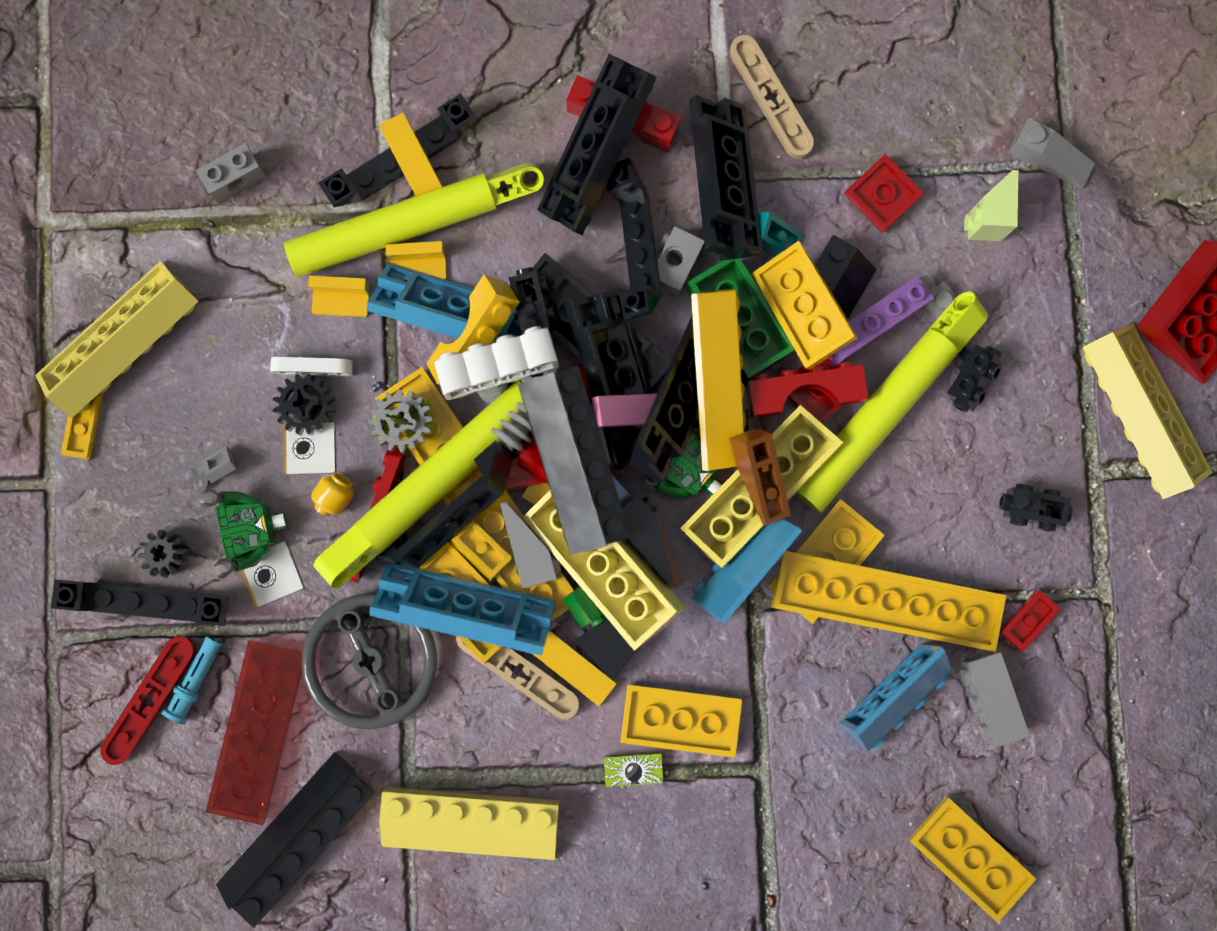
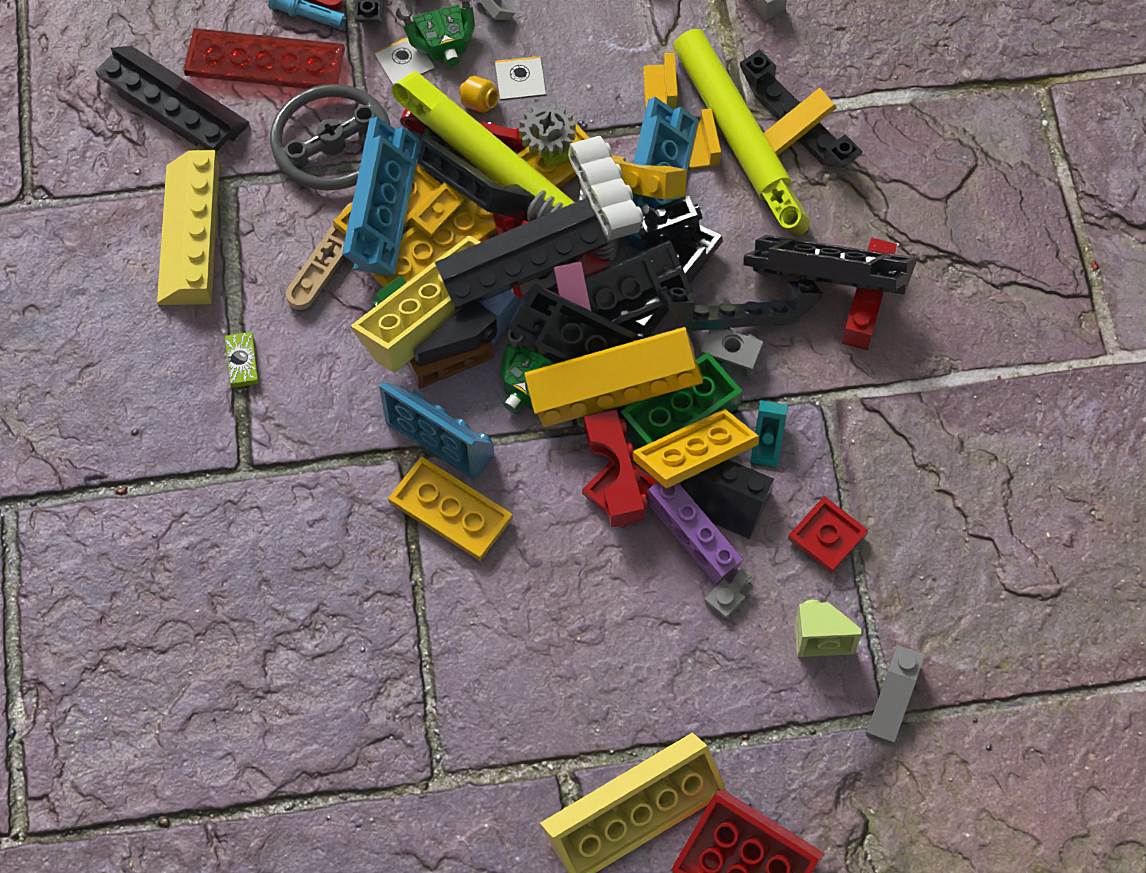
camera: 85 degrees right, 20 degrees down
white beam [270,357,353,377] -> none
black gear [273,374,336,436] -> none
light grey slope [500,502,561,588] -> none
yellow tile [532,630,617,706] -> none
black torso [575,618,636,681] -> none
yellow plate [620,684,742,758] -> none
light yellow slope [680,405,843,569] -> none
black slope [689,95,763,261] -> none
dark orange slope [729,428,791,526] -> none
tan piece [730,35,814,159] -> none
yellow plate [771,551,1006,652] -> none
neon yellow piece [794,291,988,514] -> none
dark azure slope [839,644,952,751] -> none
yellow plate [908,796,1036,923] -> none
black brick [947,345,1002,413] -> none
light grey brick [960,651,1030,747] -> none
black brick [999,484,1073,532] -> none
red plate [999,590,1061,652] -> none

